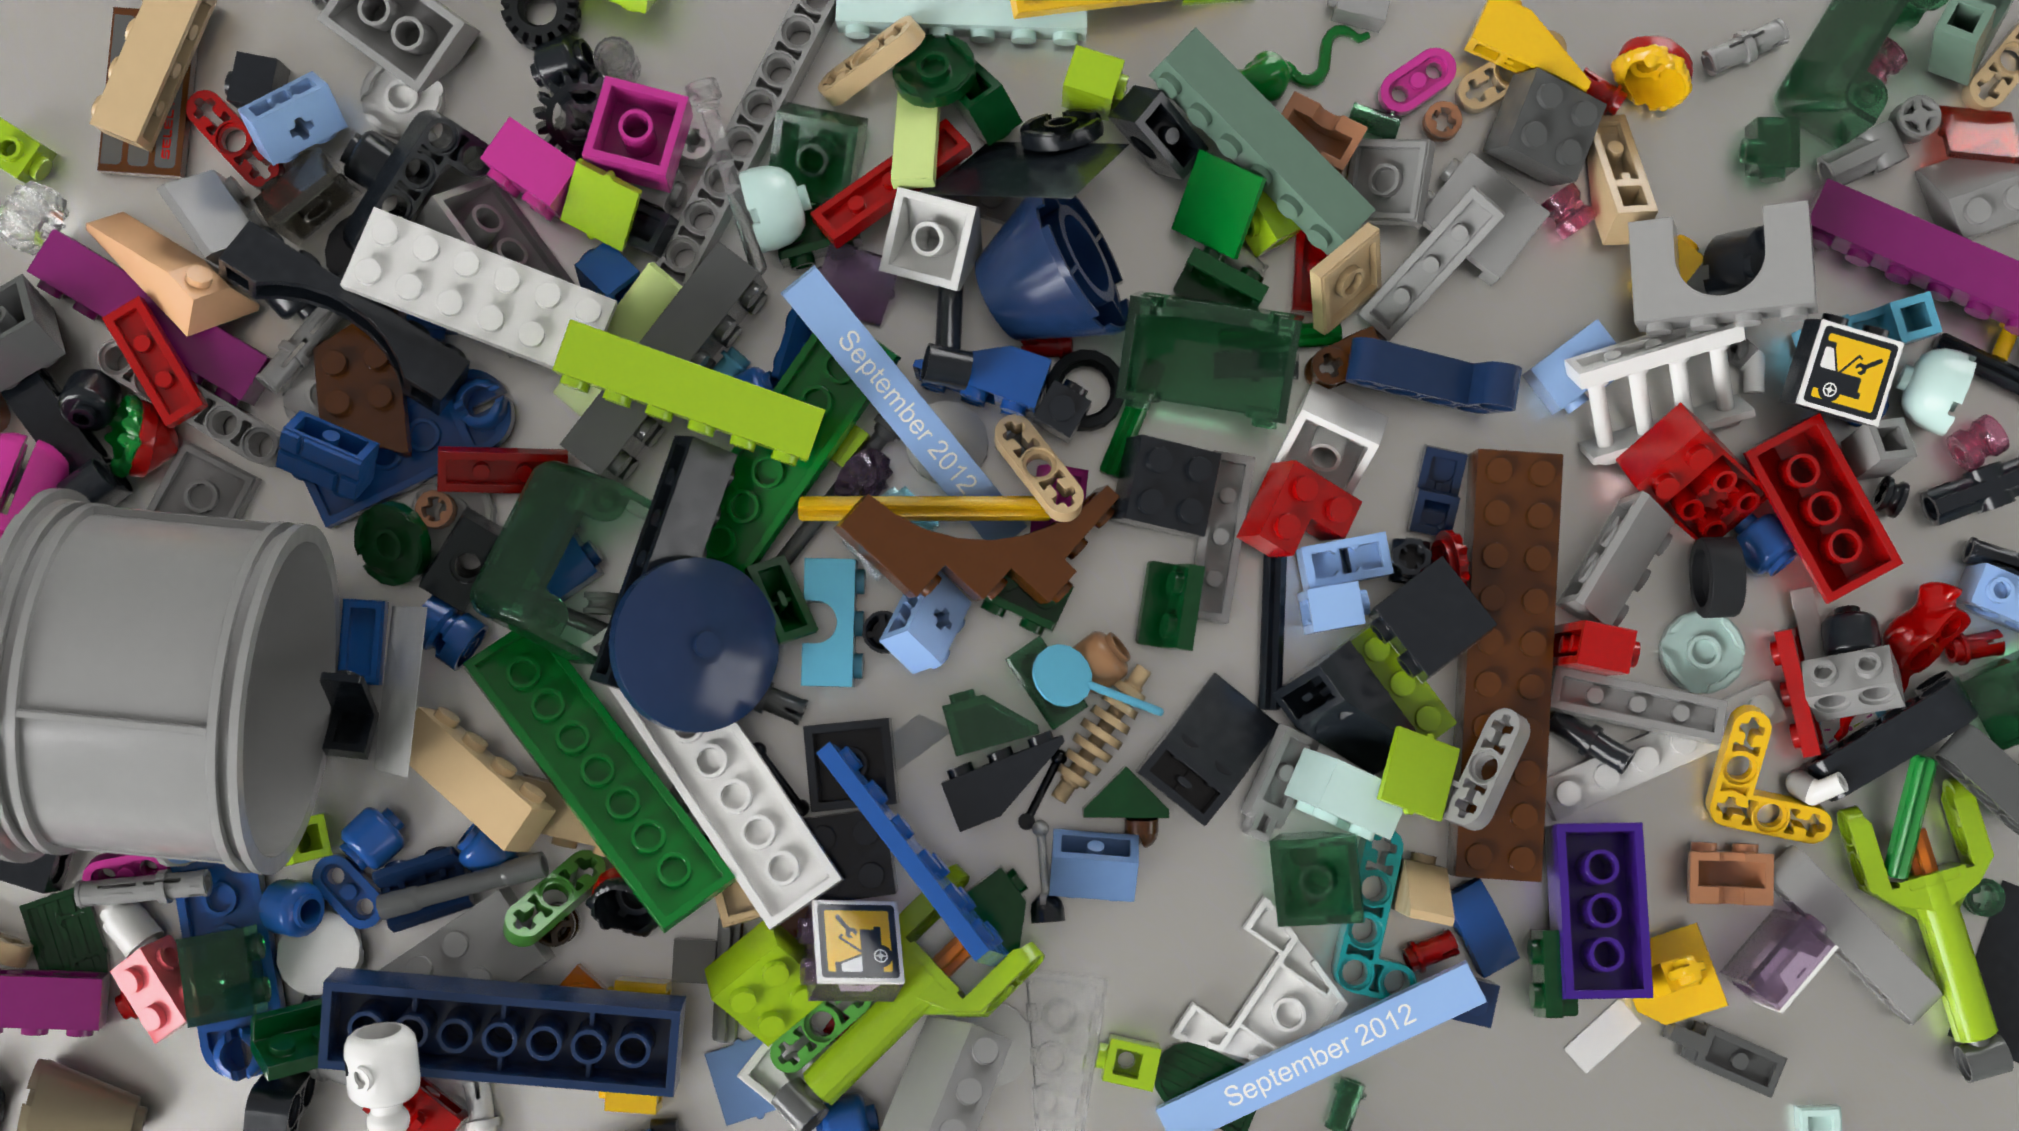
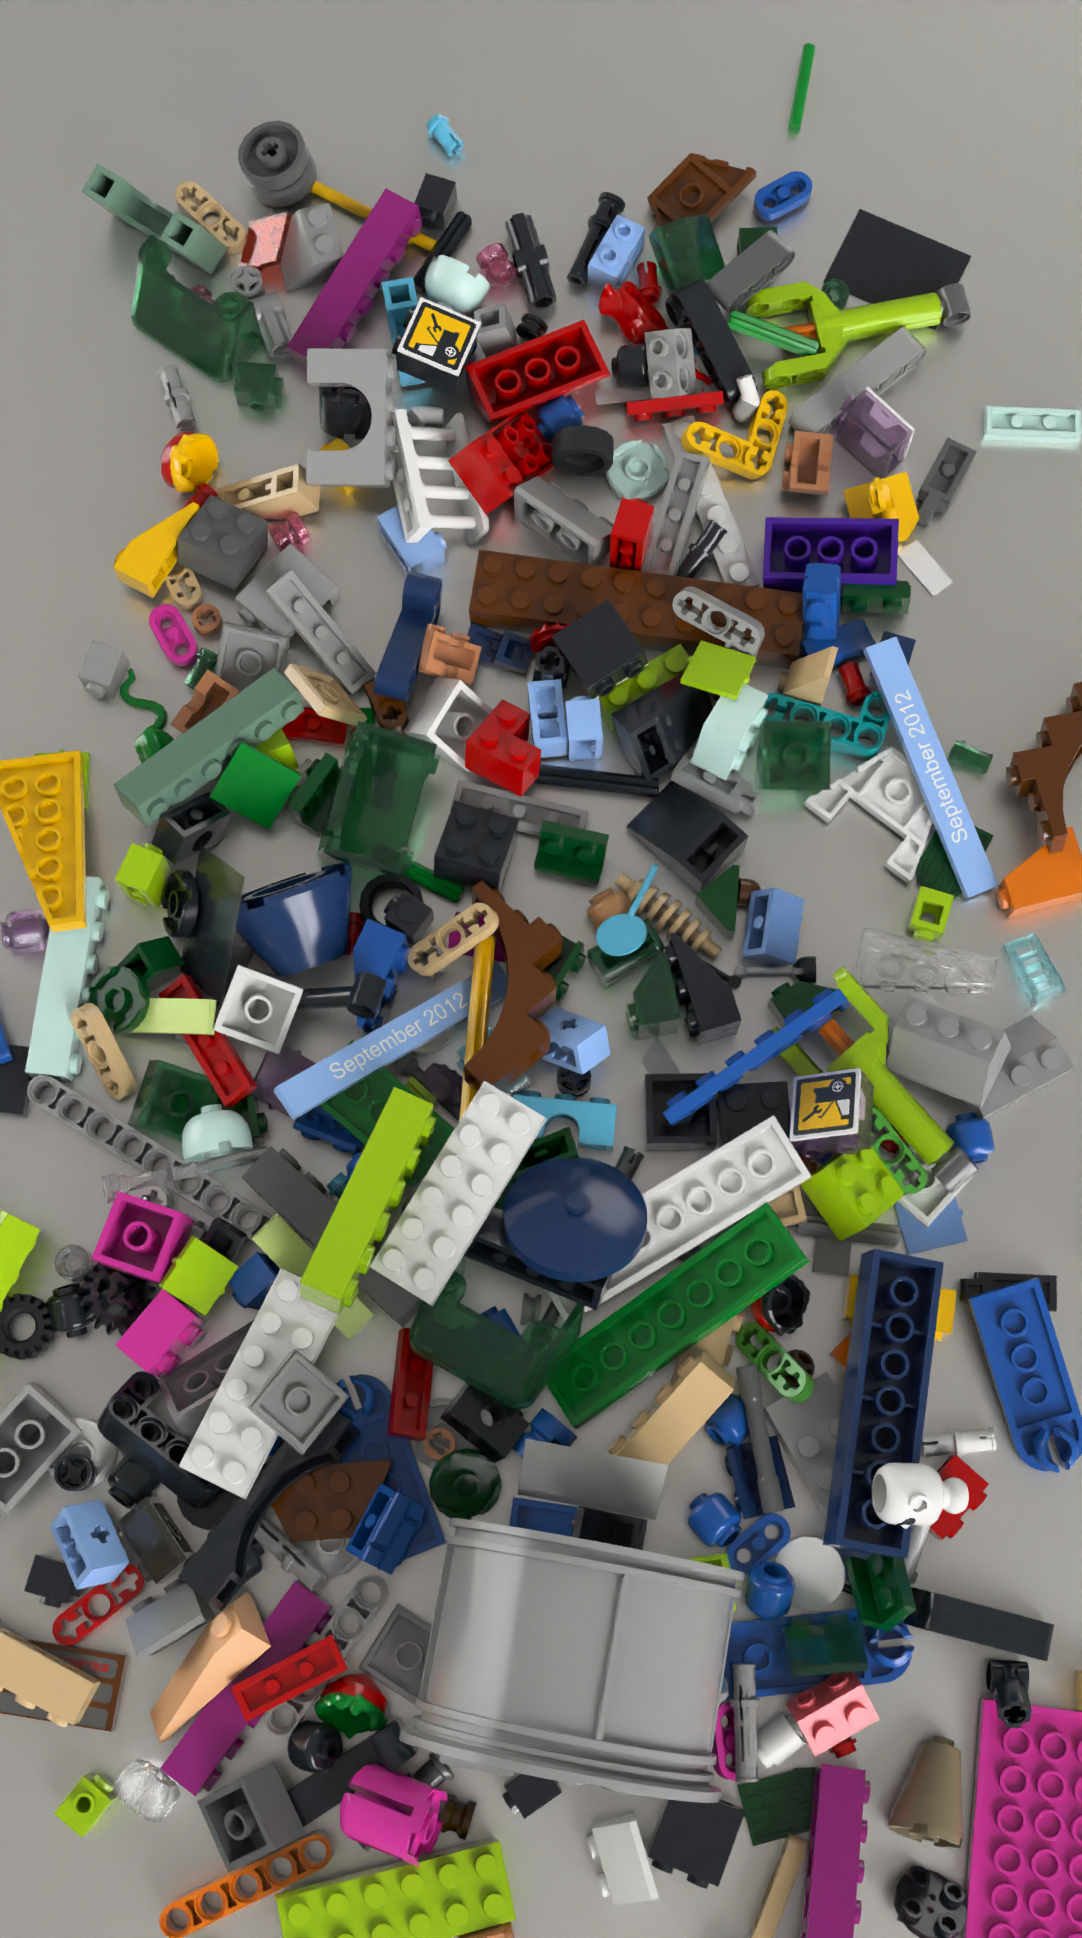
camera: 85 degrees left, 10 degrees down
none -> black wheel [54,1454,97,1491]
none -> light grey tile [245,1349,349,1454]
none -> white plate [370,1081,547,1306]
none -> nougat cylinder [418,624,482,686]
none -> blue brick [803,563,841,640]

